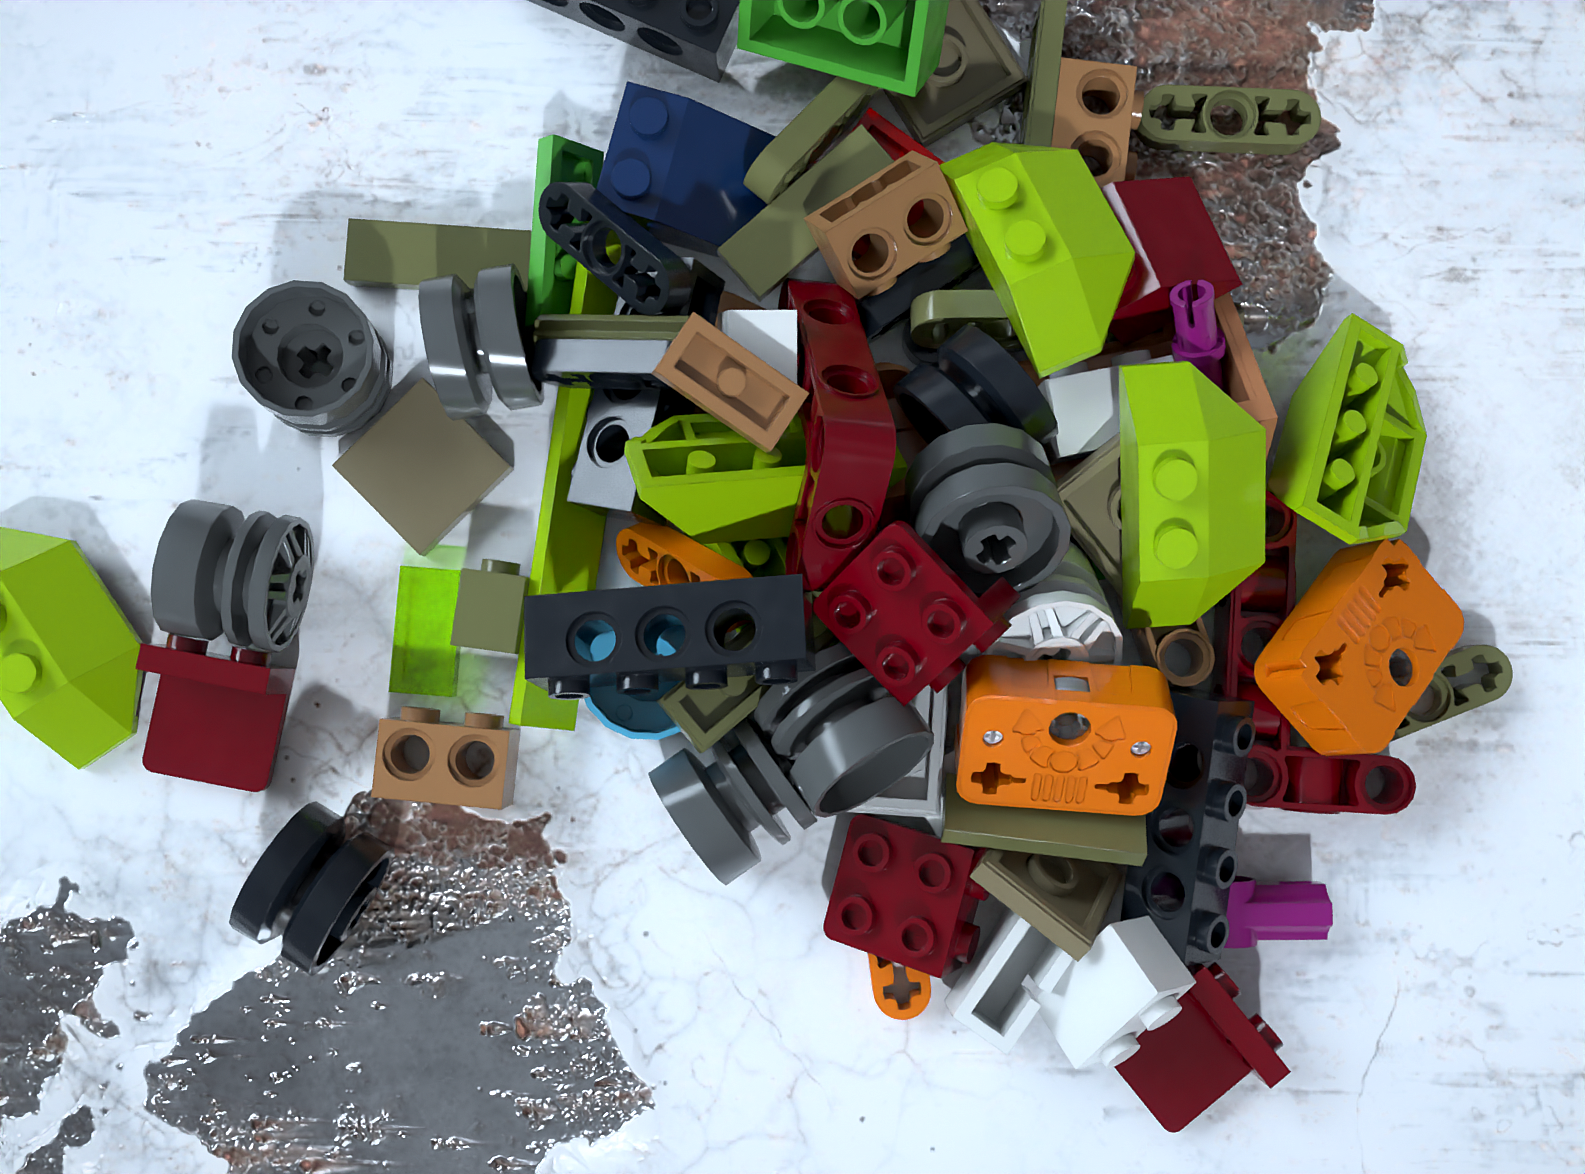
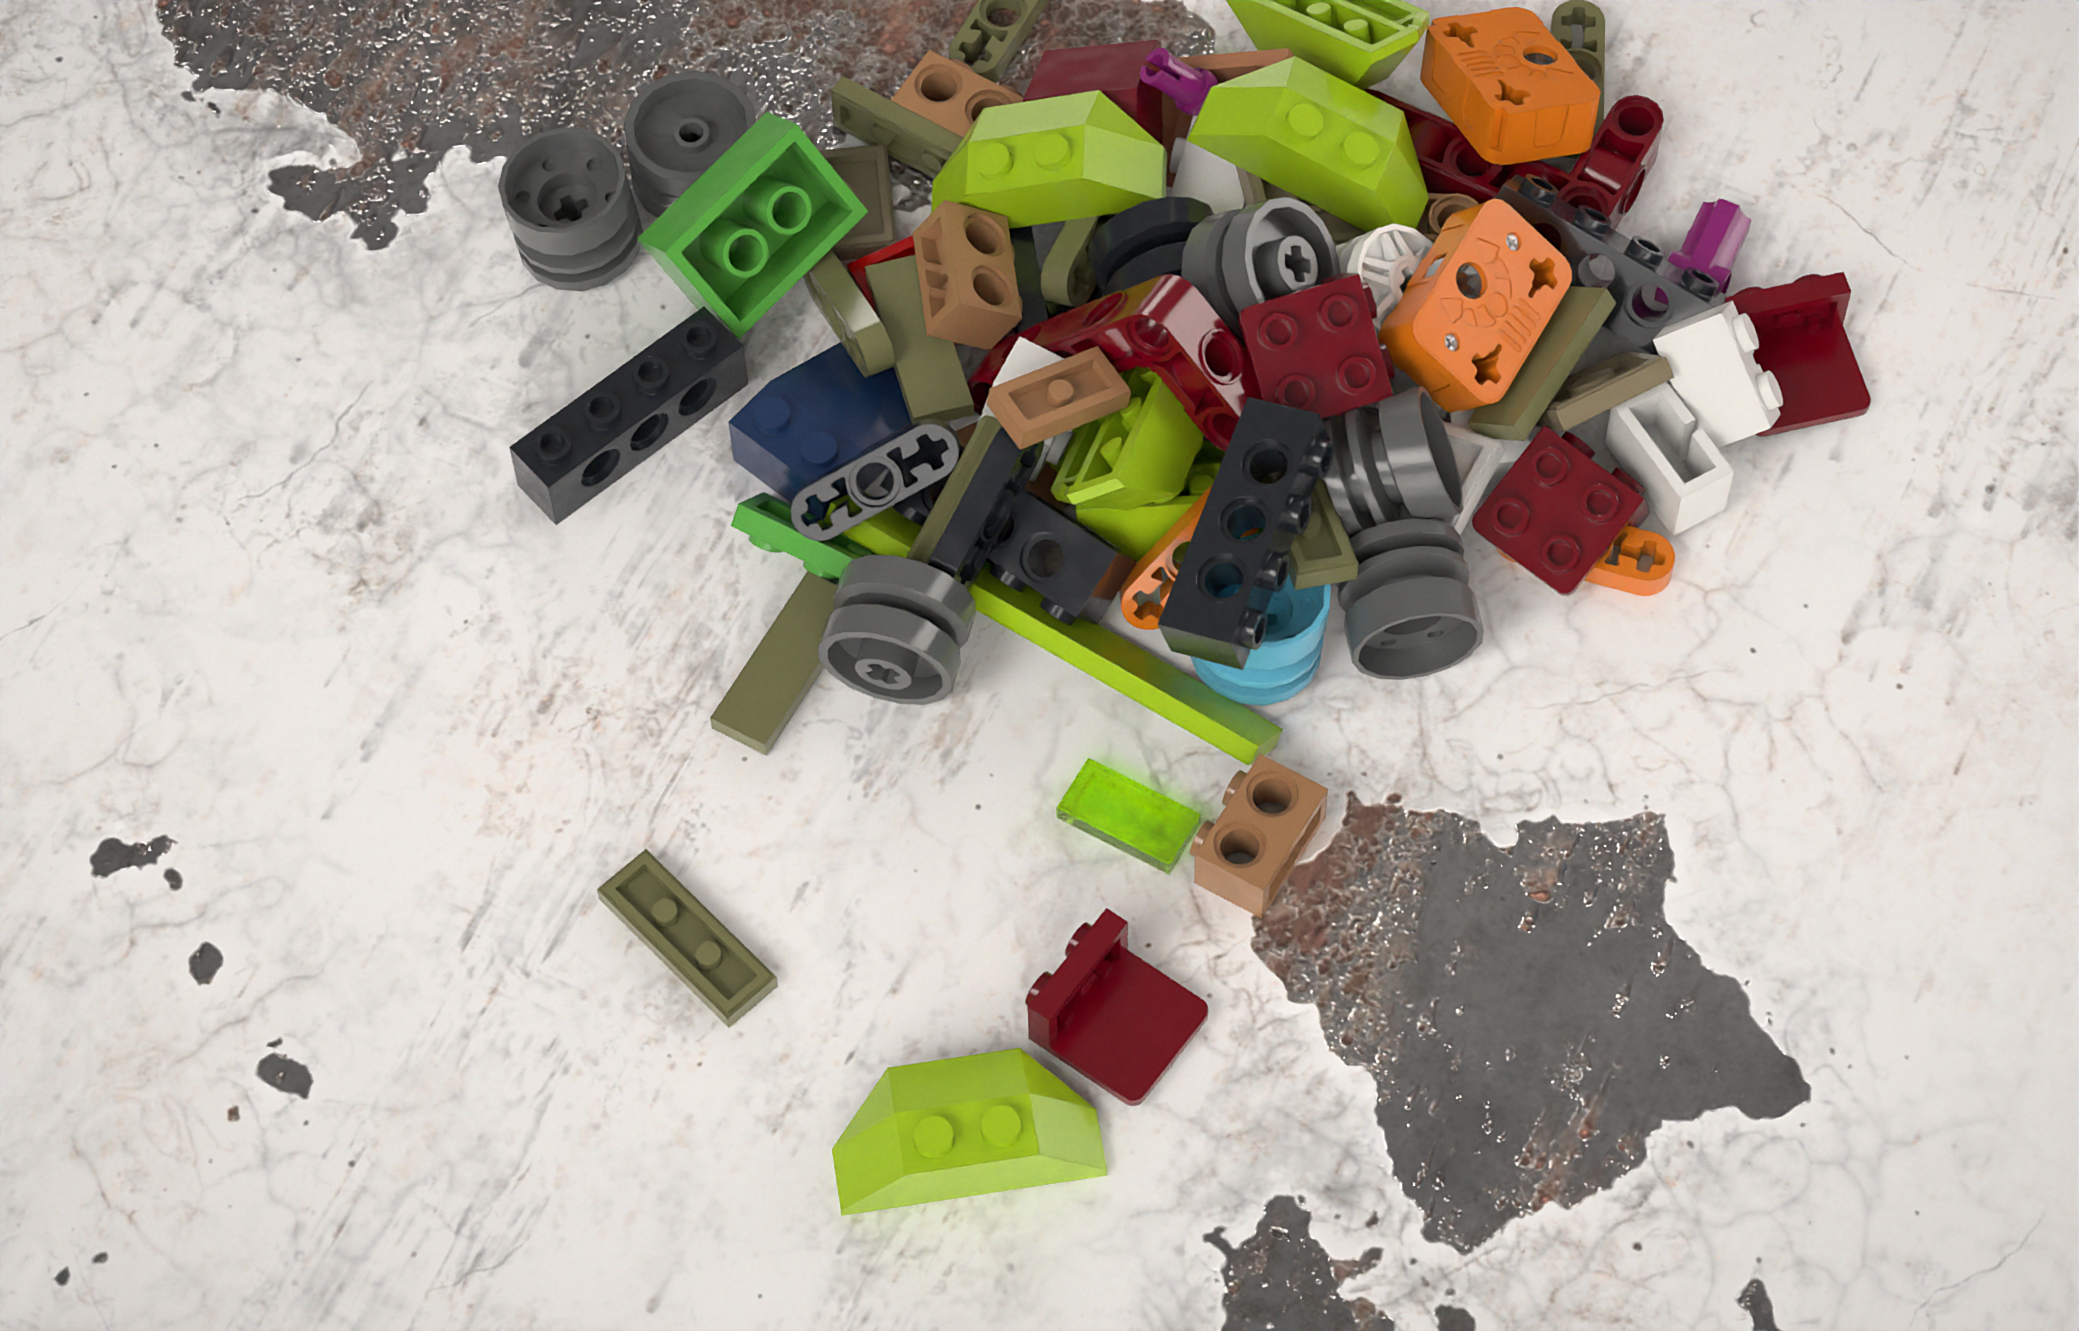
camera: 60 degrees left, 25 degrees down
dark grey wheel [150,499,314,652] -> none
black wheel [229,801,395,976] -> none
dark grey wheel [231,280,393,437] -> none
dark tan tile [332,377,514,557] -> none
olive brick [450,559,530,654] -> none
none -> olive tile [597,849,778,1028]

